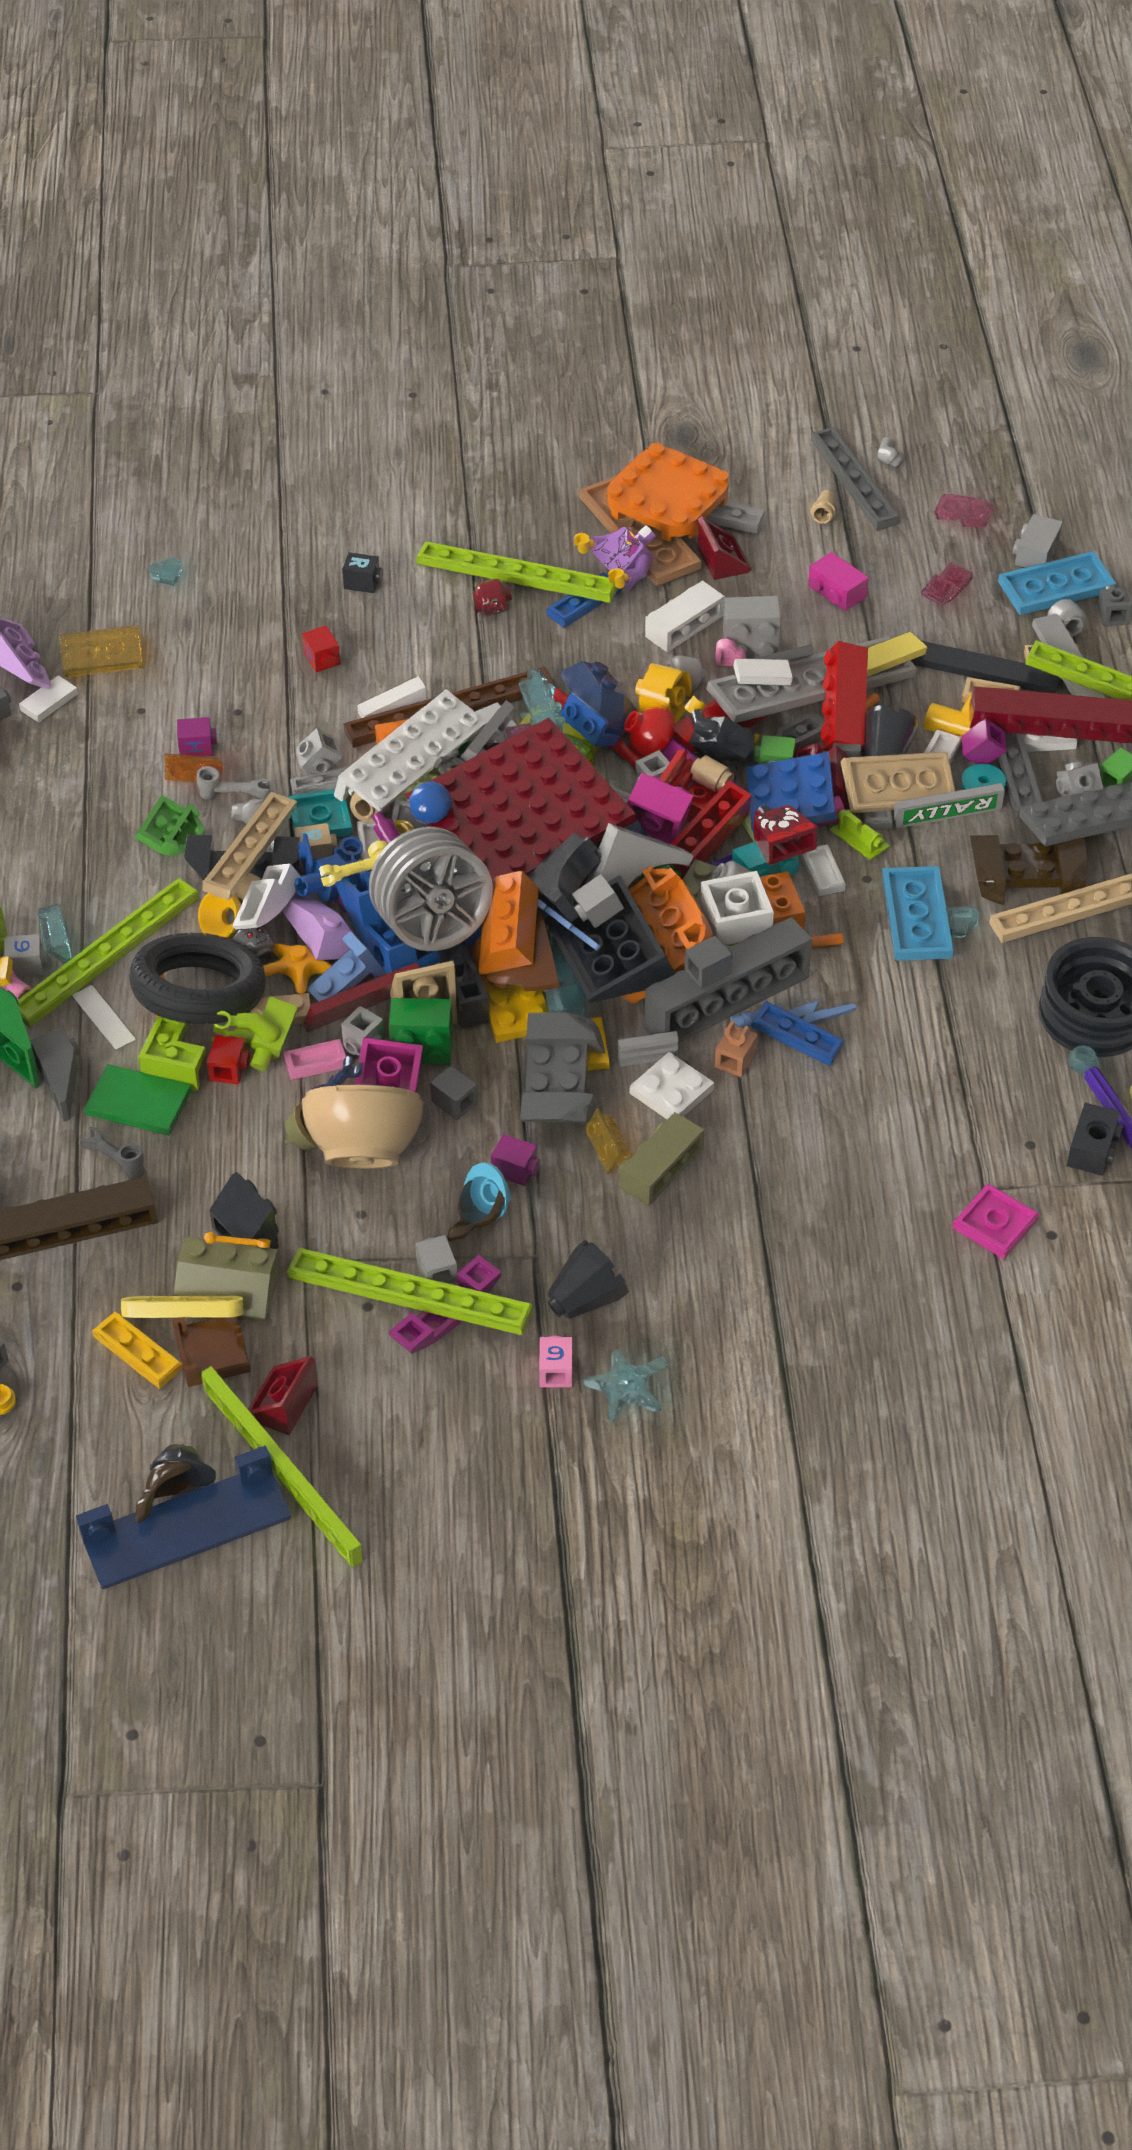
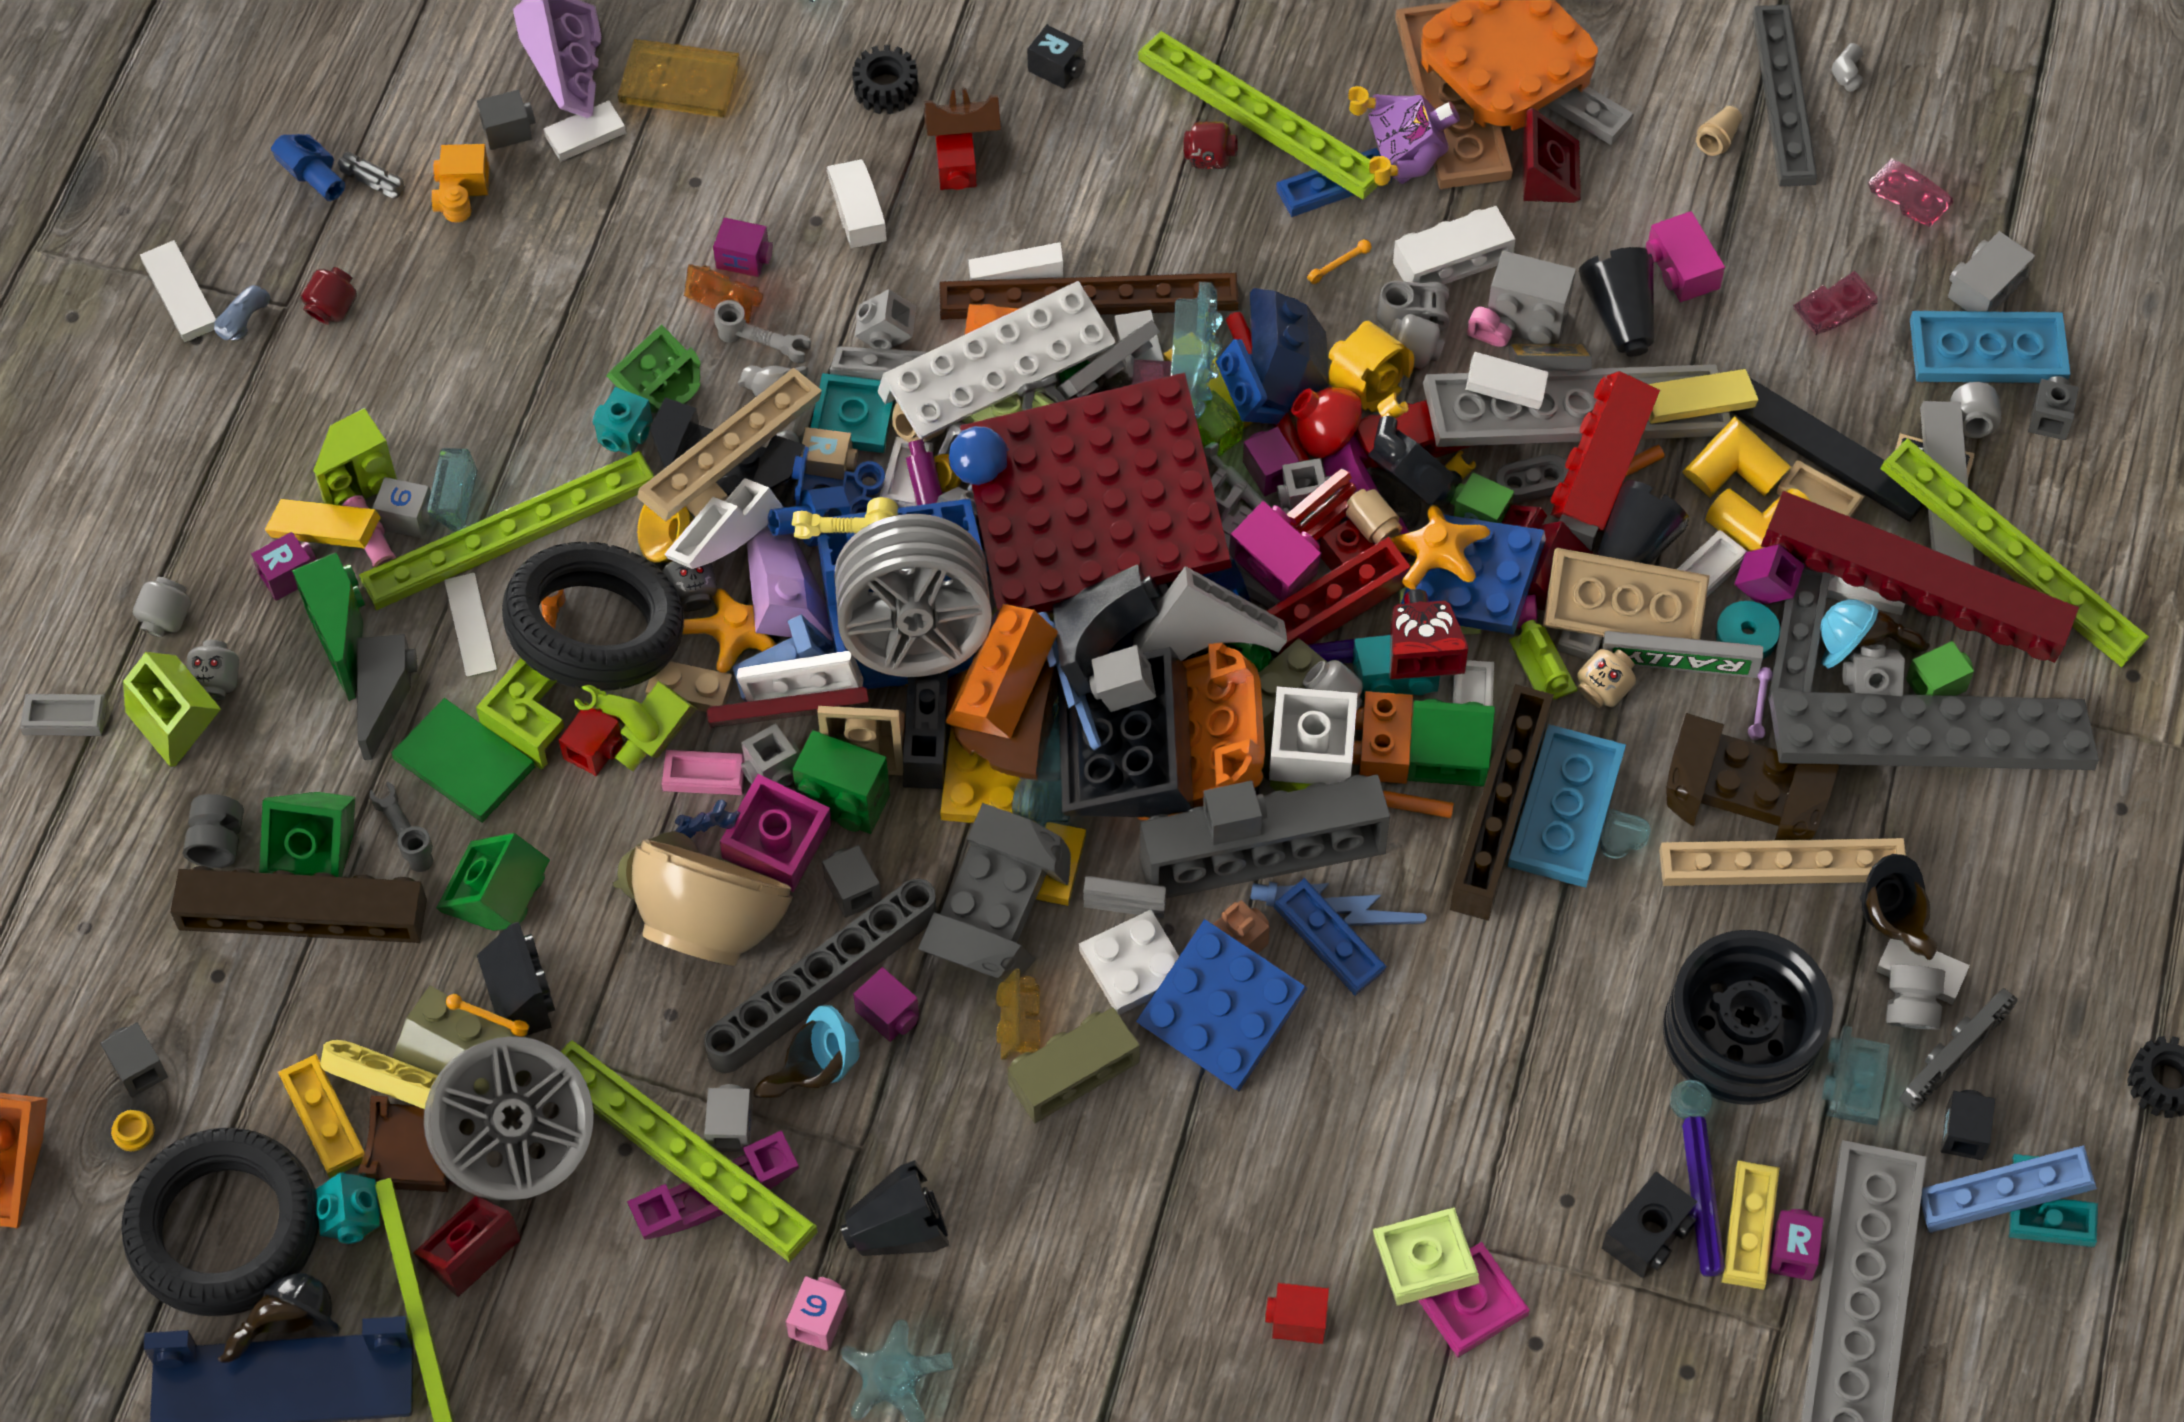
camera: 20 degrees right, 10 degrees up
none -> black tyre [122,1128,319,1316]
none -> green slope [259,792,355,877]
none -> teal brick [316,1172,380,1244]
none -> light grey wheel [424,1037,594,1200]
none -> green slope [436,833,550,931]
none -> teal brick [592,387,653,455]
none -> dark grey beam [704,878,937,1073]
none -> white tile [737,651,864,702]
none -> white slope [827,159,887,249]
none -> black tyre [852,45,918,114]
none -> reddish brown piece [924,88,1001,136]
none -> blue plate [1136,919,1308,1091]
none -> magenta brick [1243,427,1299,497]
none -> red brick [1265,1283,1329,1344]
none -> light orange hinge [1307,239,1372,284]
none -> yellowish green tile [1373,1207,1479,1306]
none -> light grey piece [1377,280,1449,331]
none -> light orange animal [1391,505,1490,590]
none -> green slope [1407,699,1495,787]
none -> dark brown brick [1450,684,1554,921]
none -> tan head [1577,649,1636,708]
none -> black cone [1579,247,1654,357]
none -> yellow brick [1682,417,1791,498]
none -> lavender hinge [1748,667,1773,741]
none -> medium azure piece [1820,600,1930,669]

